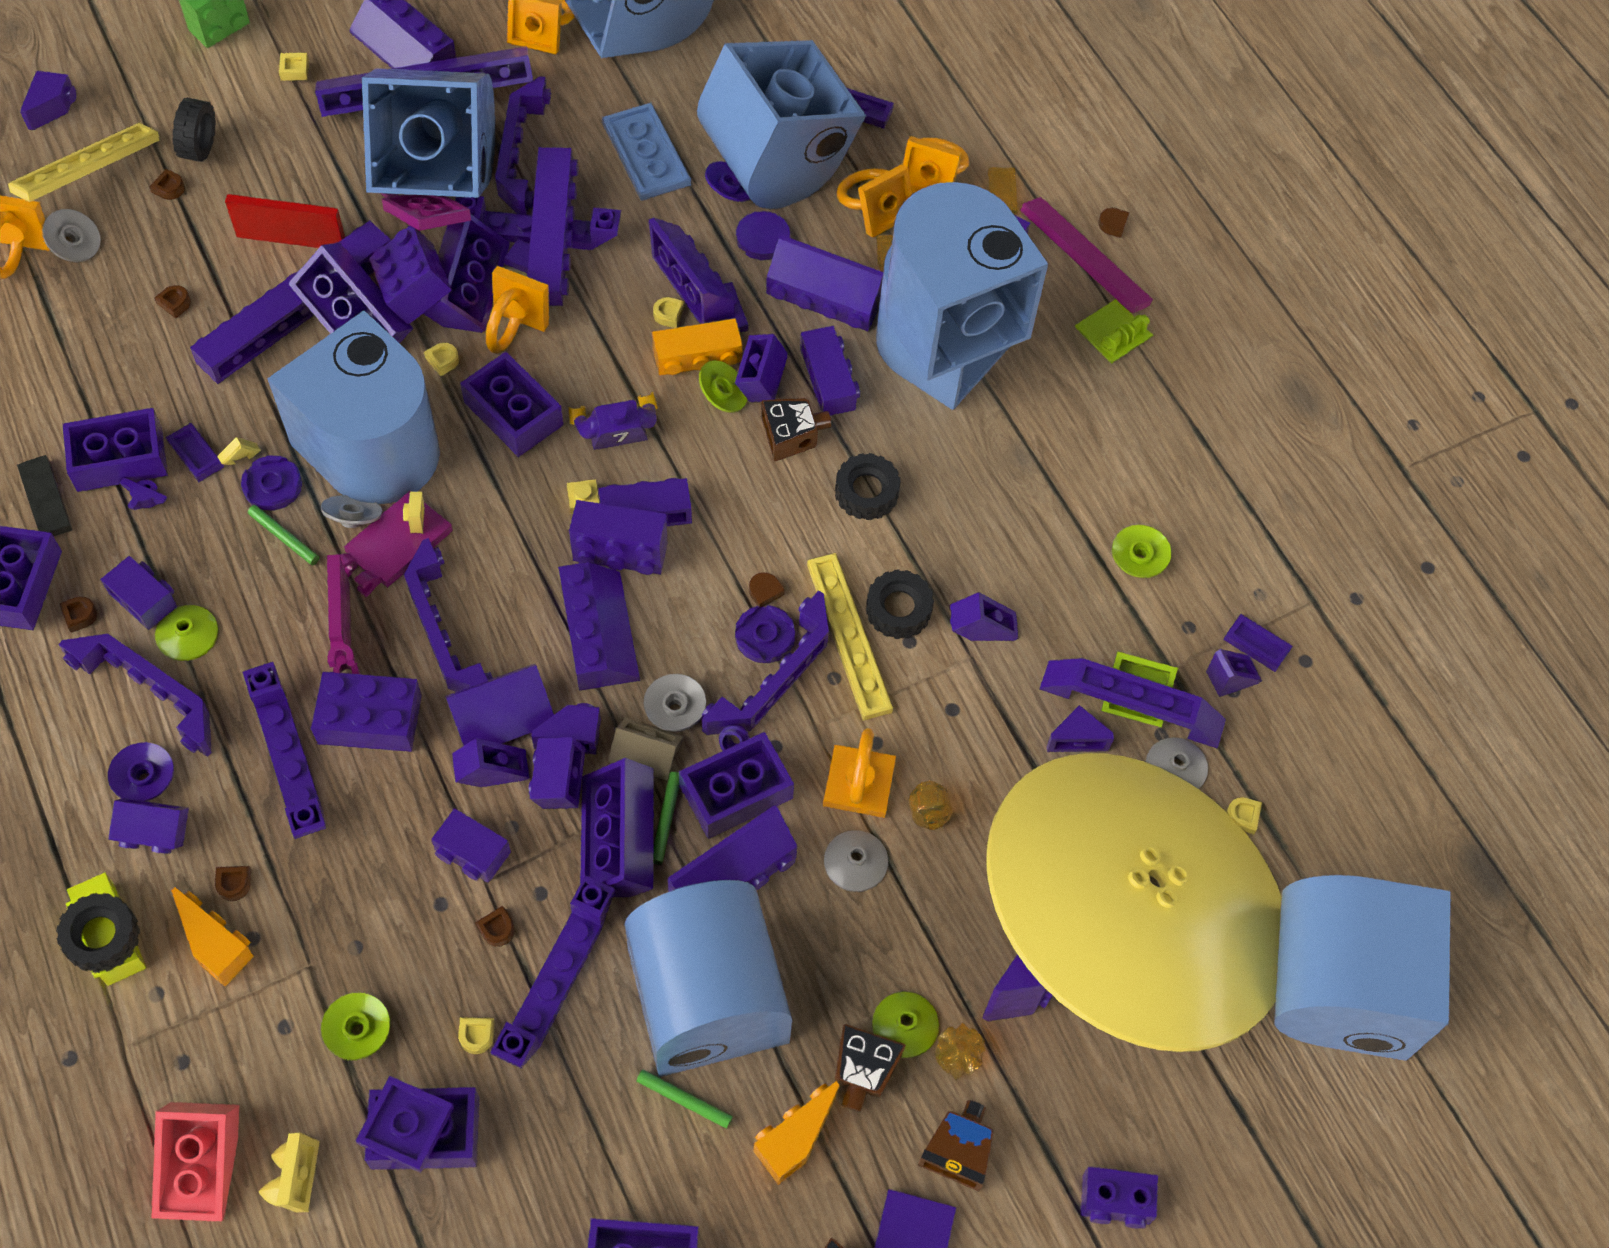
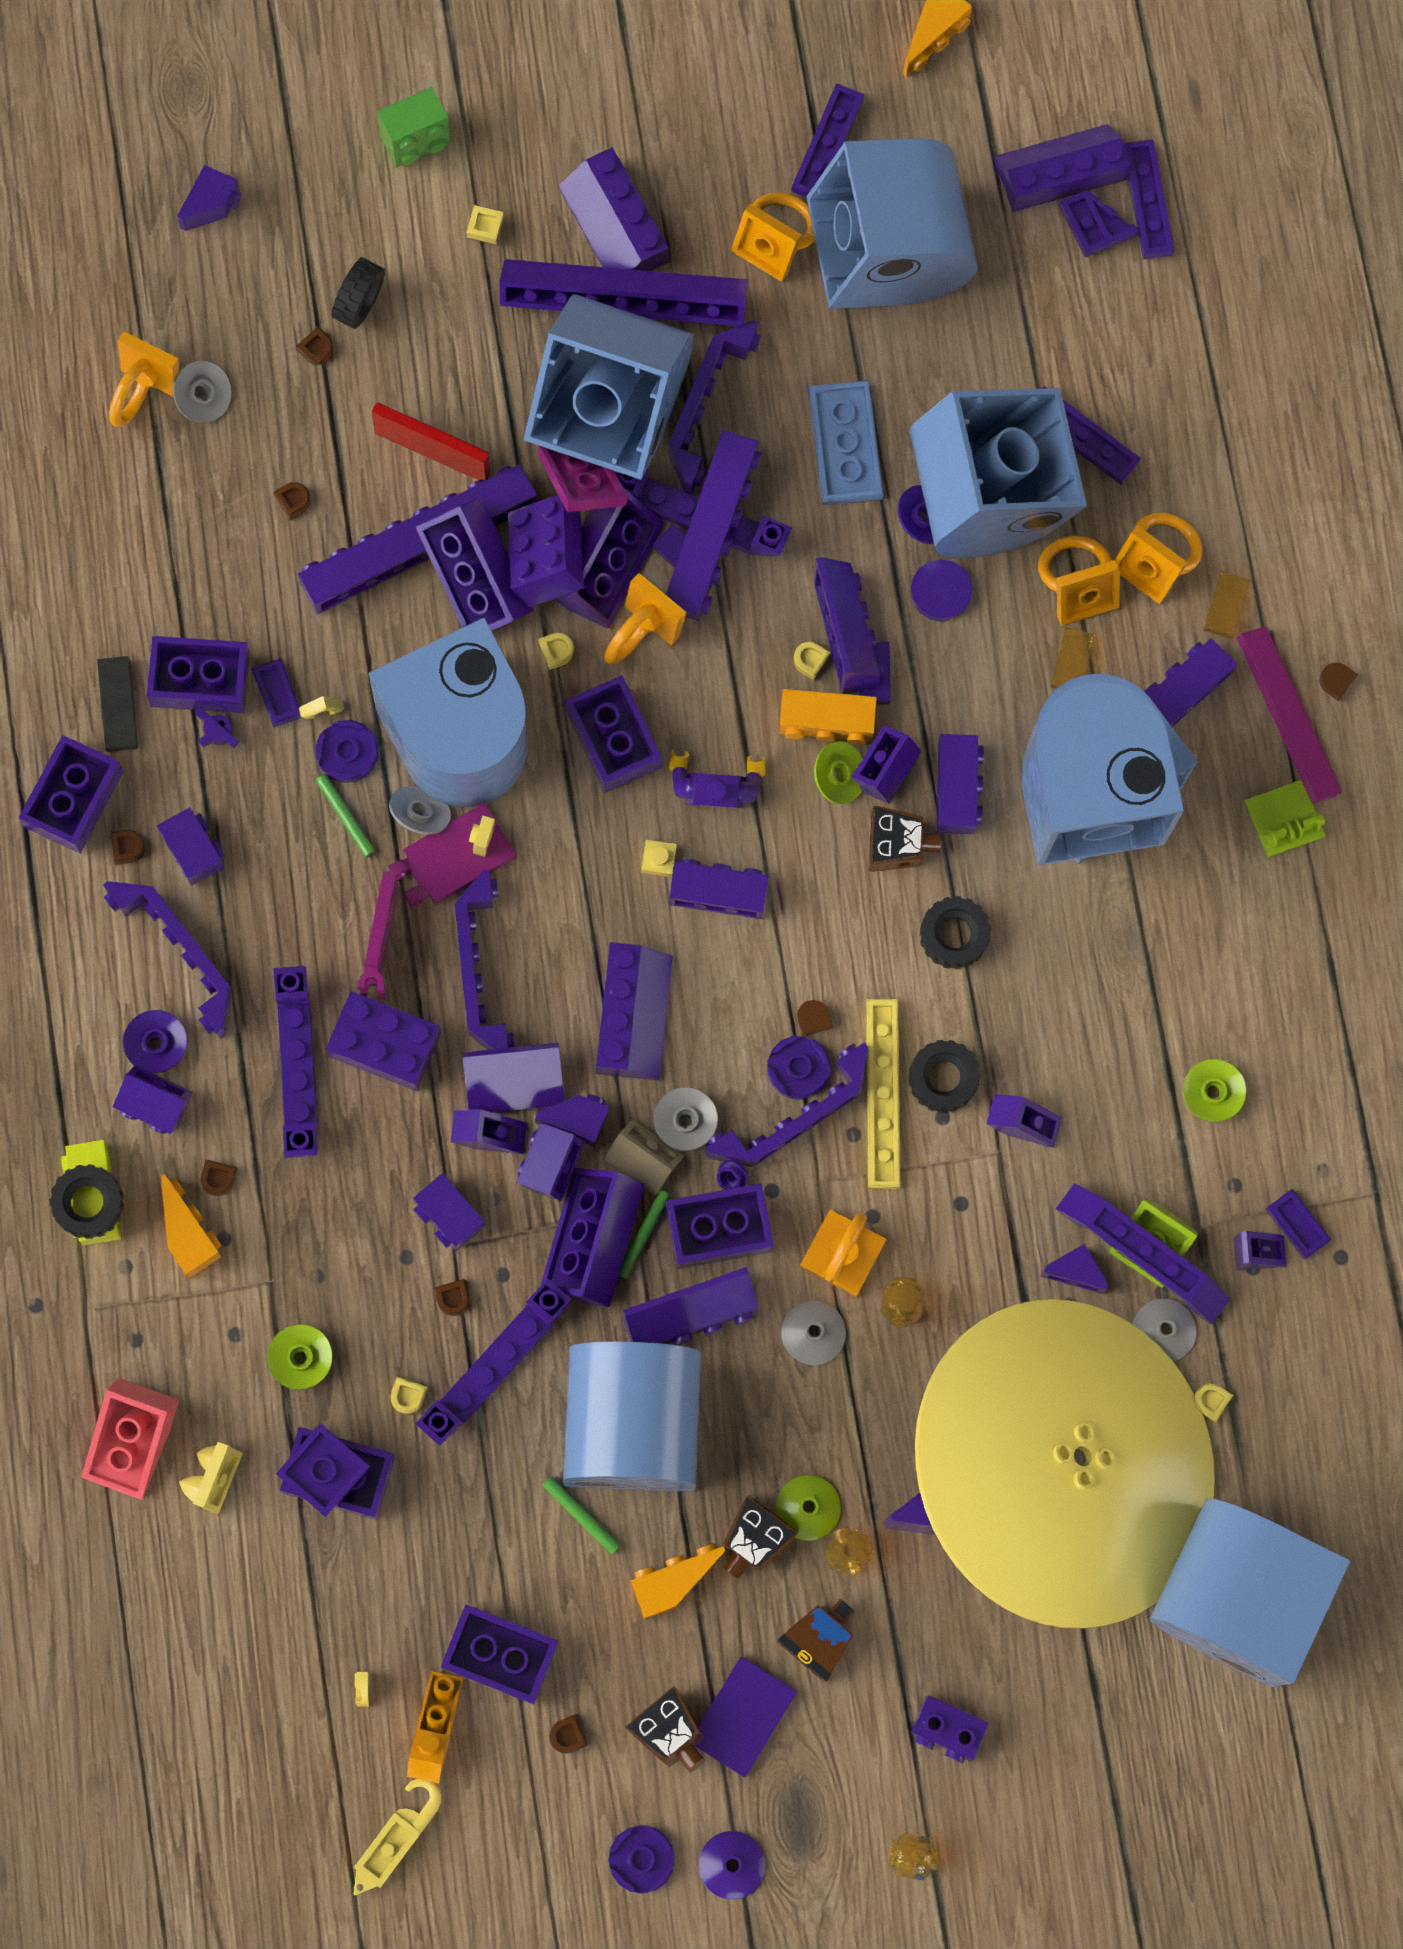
camera: 15 degrees right, 15 degrees up
light yellow tile [8,123,160,202] -> none
lime dish [155,605,218,661] -> none
dark purple brick [569,500,668,575] -> none
dark purple slope [766,235,883,331] -> none

